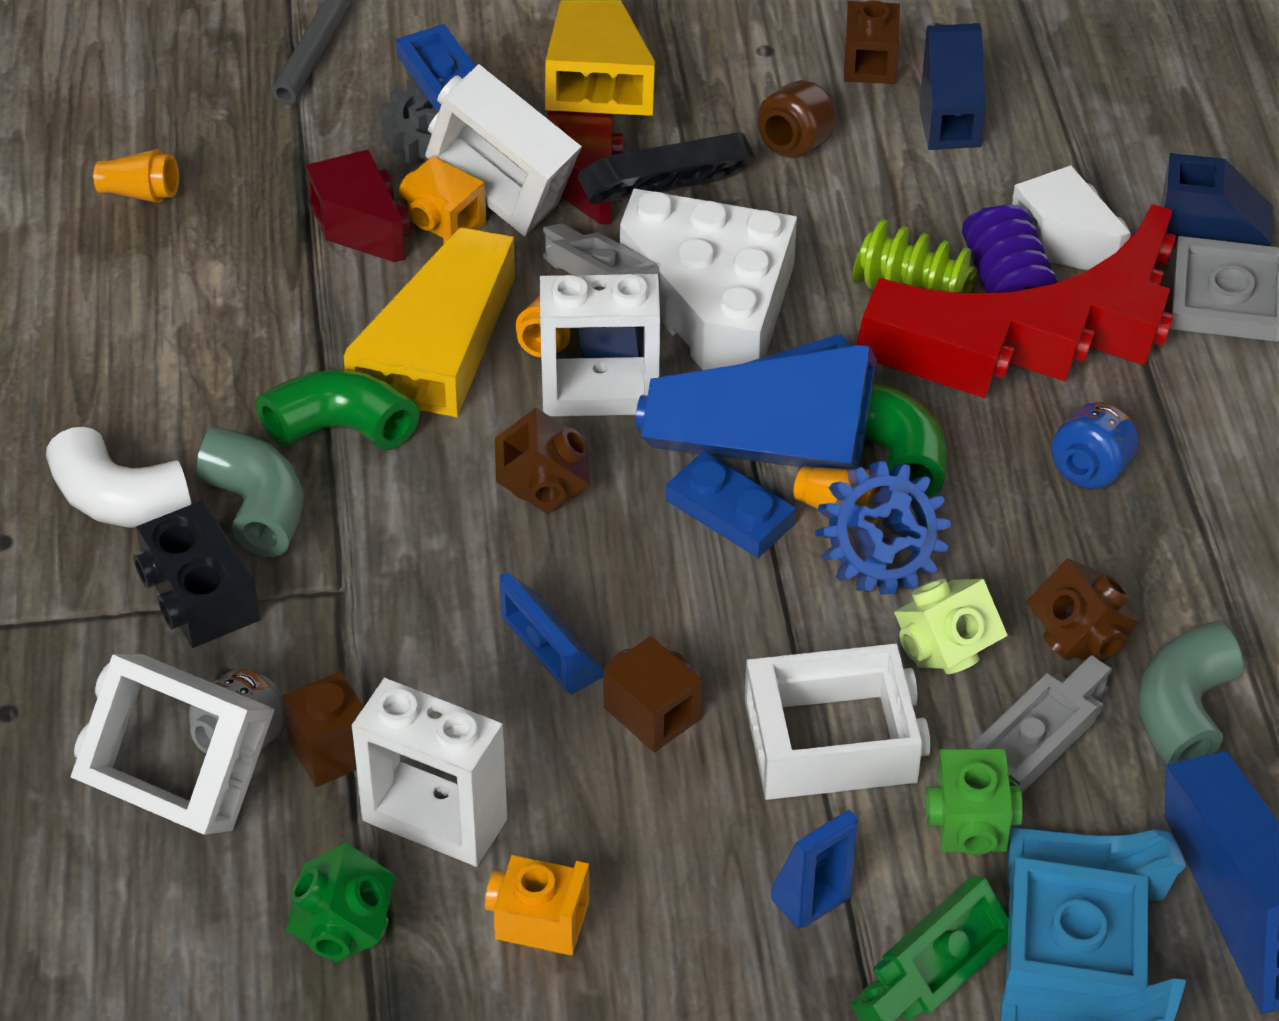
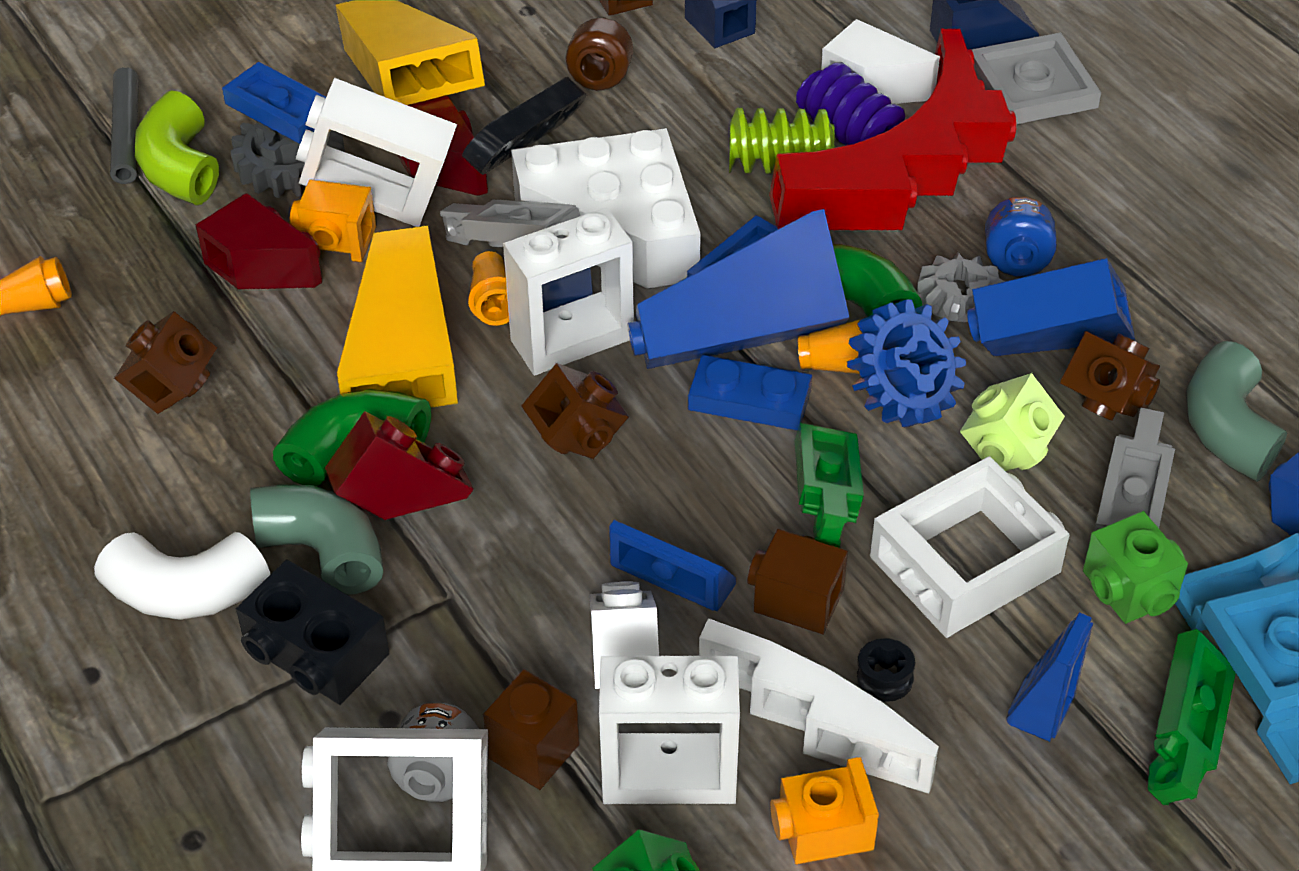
camera: 25 degrees left, 0 degrees up
none -> reddish brown brick [114,311,217,414]
none -> lime cylinder [135,90,219,205]
none -> dark red slope [325,411,474,520]
none -> white slope [590,581,659,689]
none -> white slope [699,618,939,794]
none -> green hinge [795,423,864,548]
none -> black bush [857,638,916,702]
none -> light grey gear [917,252,1005,322]
none -> blue slope [967,258,1135,356]

